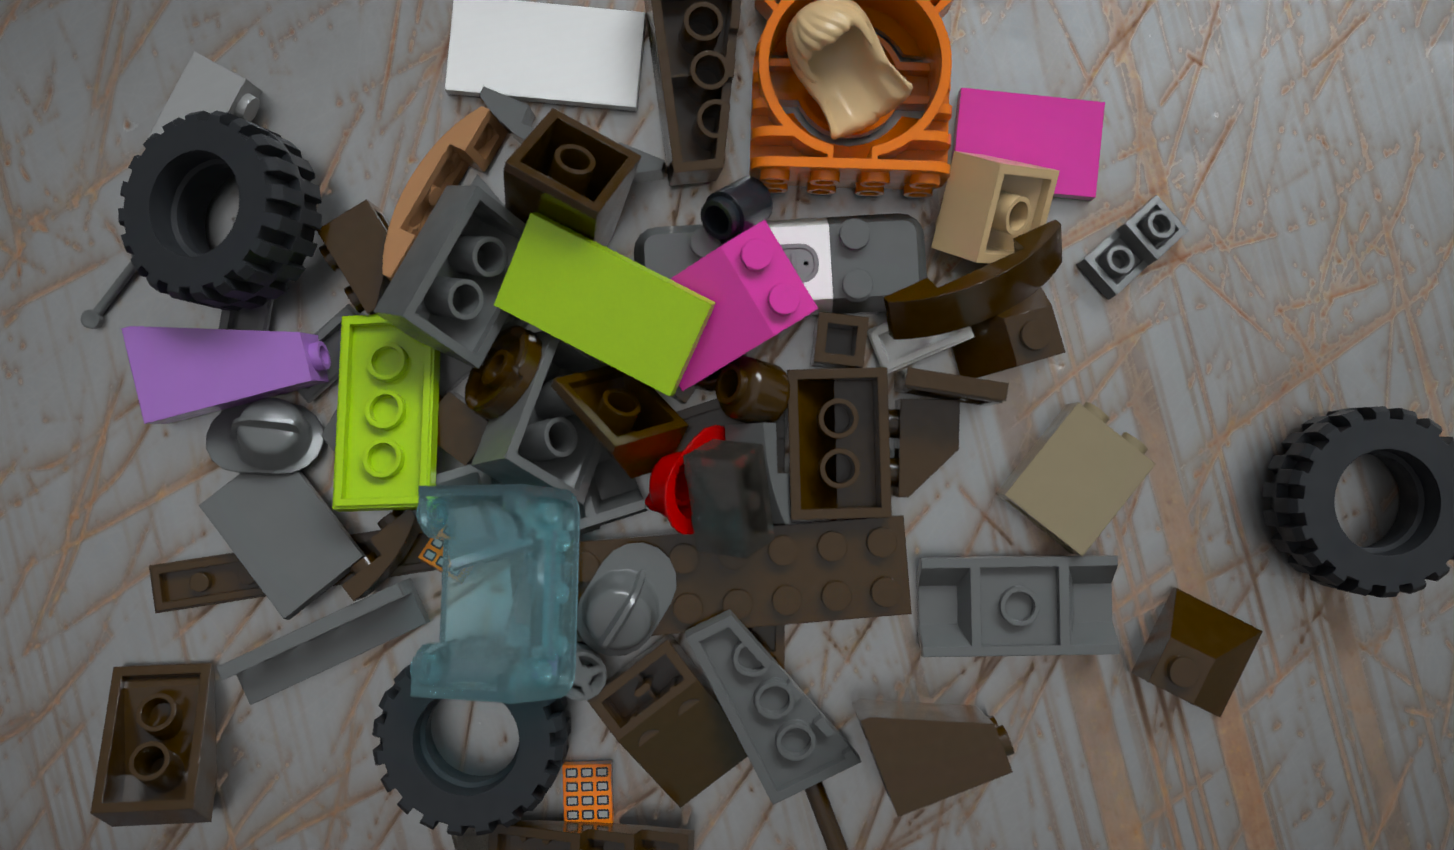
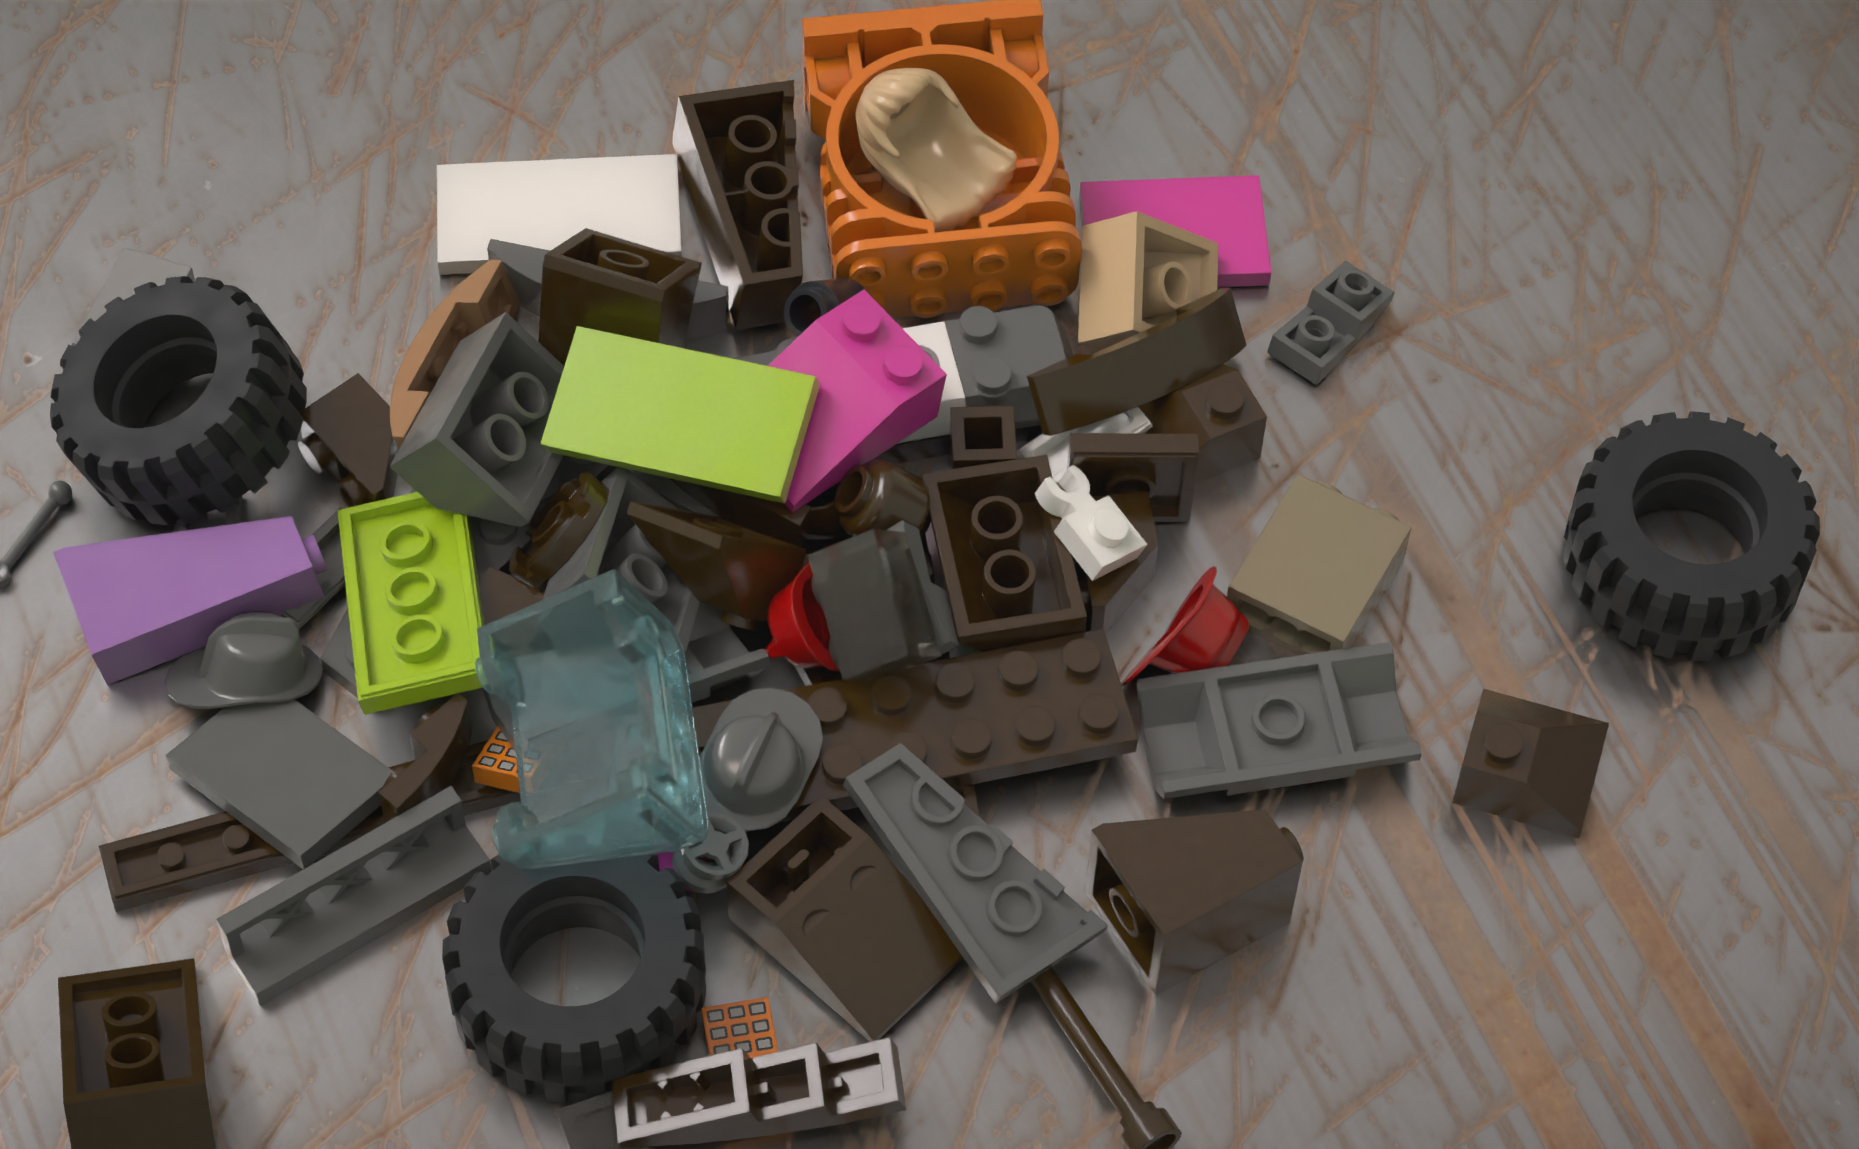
camera: 15 degrees left, 30 degrees down
none -> white plate [1035,465,1147,581]
none -> red piece [1121,566,1249,687]

